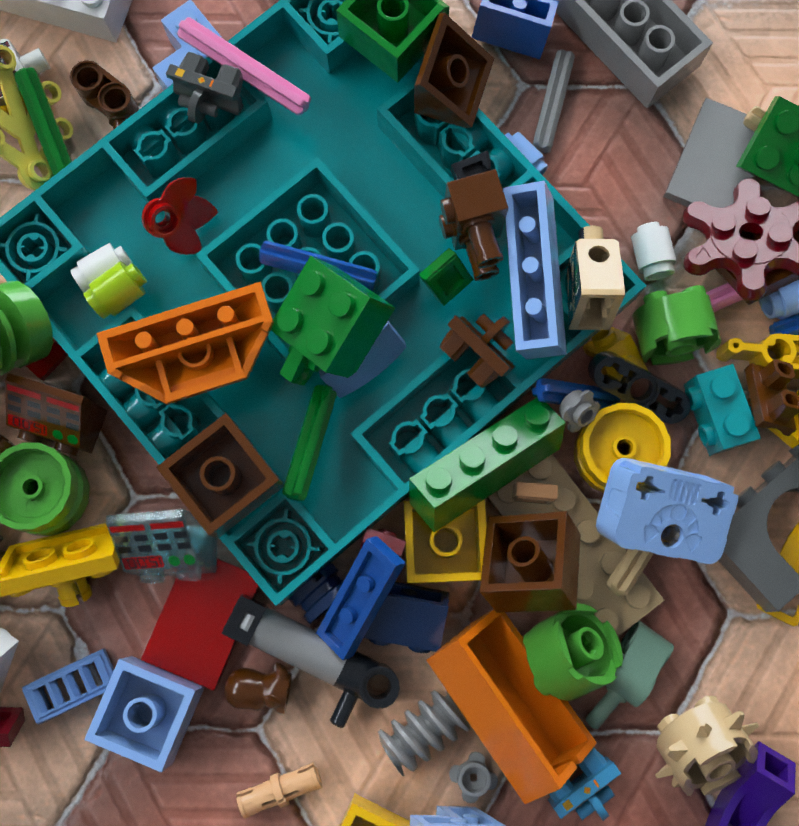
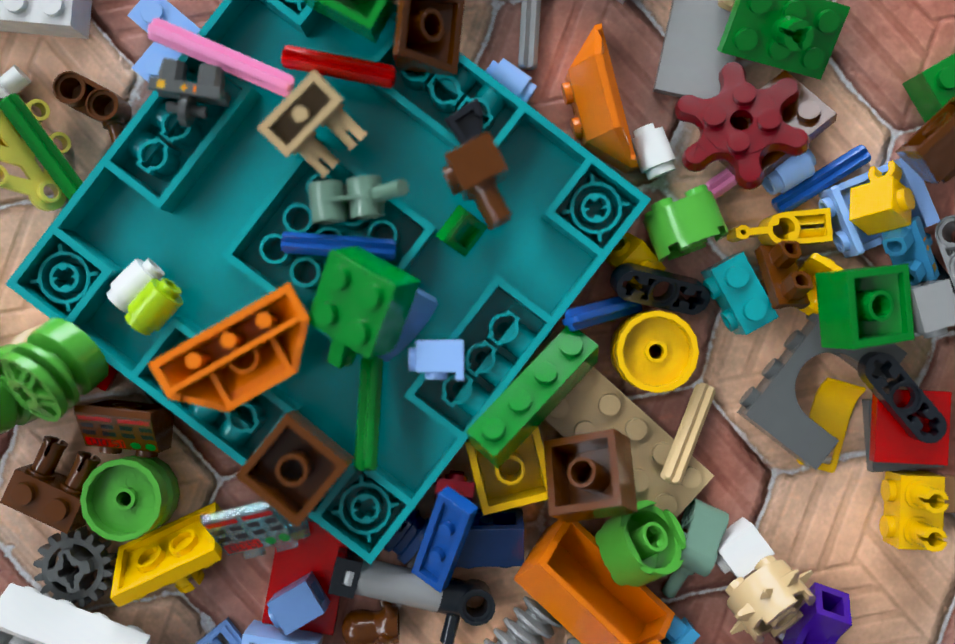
camera: 10 degrees left, 10 degrees up
red plate [141,178,218,255] -> none
reddish brown hips [439,314,516,388] -> none
light blue brick [503,181,567,359] -> none
medium nougat tile [512,481,558,505] -> none
light grey plate [559,390,600,432] -> none
tan torso [567,225,625,330] -> none
light blue axle [596,458,738,564] -> none
none -> tan brick [257,70,368,179]
none -> medium blue brick [267,571,330,636]
none -> red axle [281,45,397,88]
none -> sand green beam [308,175,409,225]
none -> light blue brick [408,339,464,380]
none -> orange wedge [561,23,638,174]
none -> white brick [716,517,775,578]

